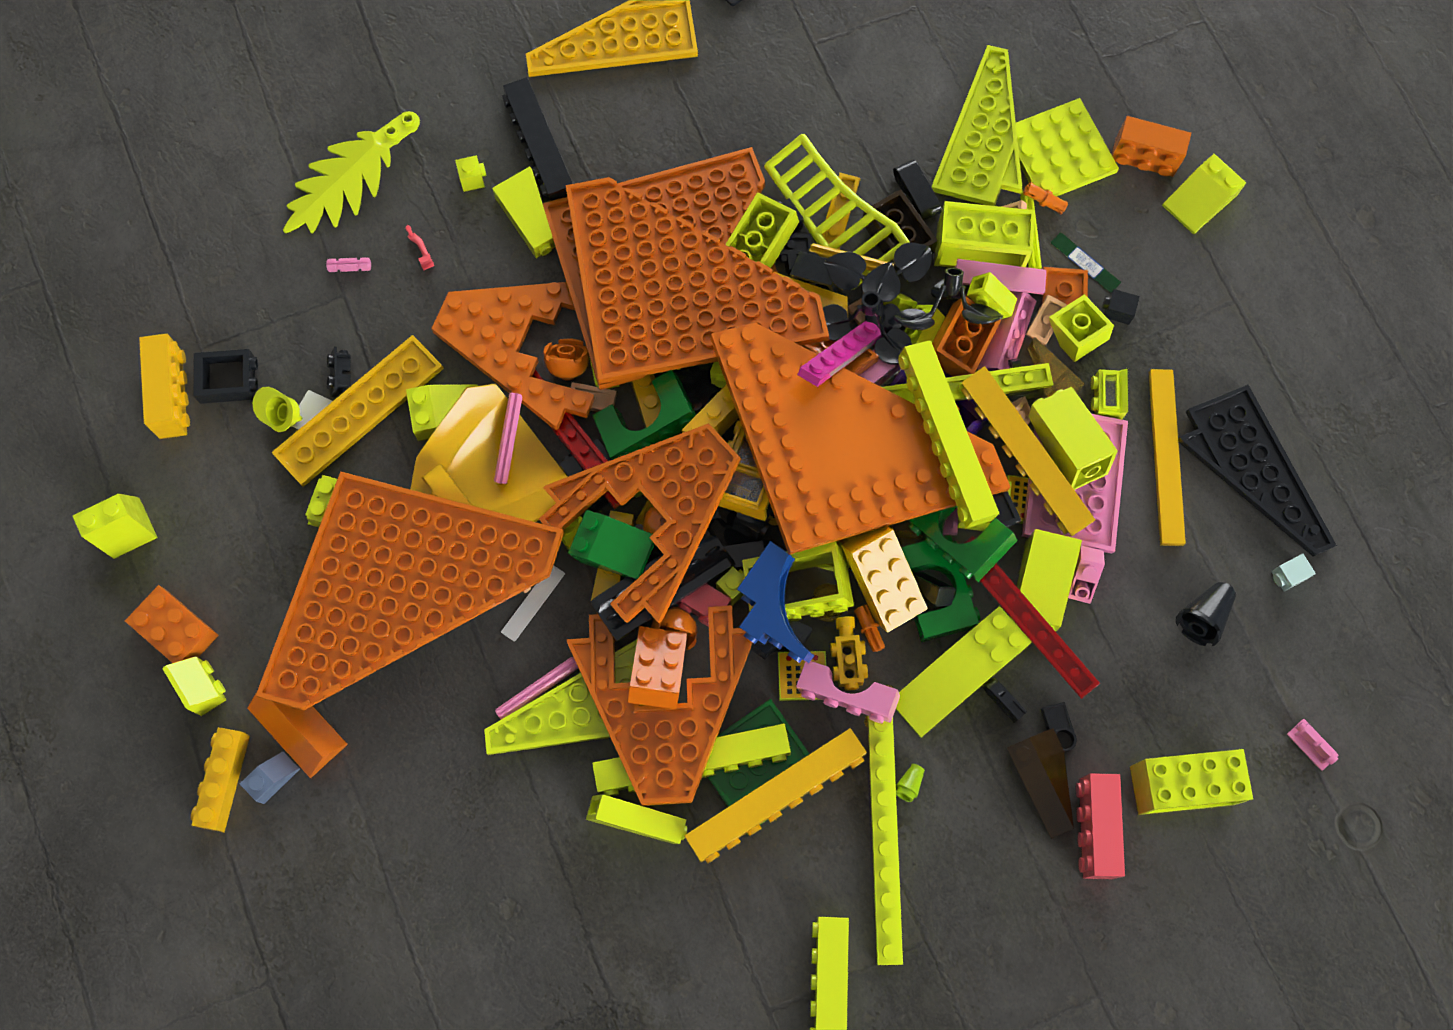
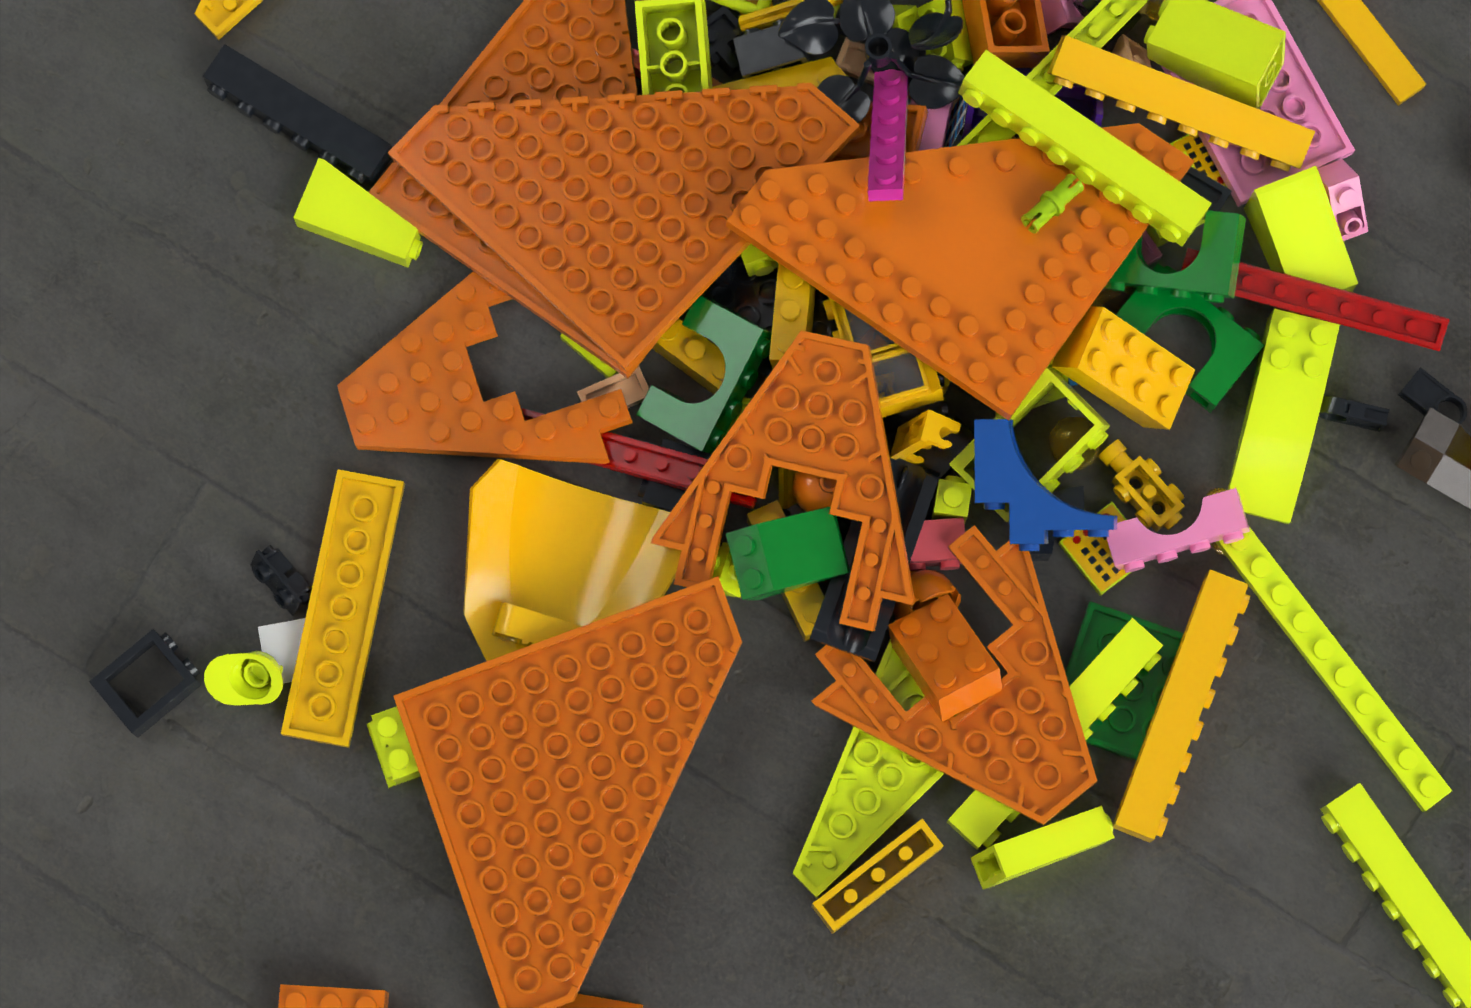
camera: 35 degrees left, 5 degrees up
neon yellow slope [73,494,158,559] -> none
yellow brick [139,333,190,439] -> none
neon yellow plant [283,111,420,233] -> none
bright pink axle [326,257,371,272] -> none
coral piece [405,225,434,271] -> none
neon yellow slope [406,384,478,441] -> none
neon yellow brick [455,155,487,192] -> none
bright pink axle [494,393,522,484] -> none
bright pink axle [495,657,579,719] -> none
white sticker [501,565,565,642] -> none
orange cylinder [543,339,589,381] -> none
orange axle [854,605,885,652] -> none
lime cone [896,764,925,802] -> none
black slope [912,572,956,606] -> none
none -> yellow brick [811,818,944,934]
none -> yellow hinge [890,409,961,464]
none -> lime pin [1021,174,1084,233]

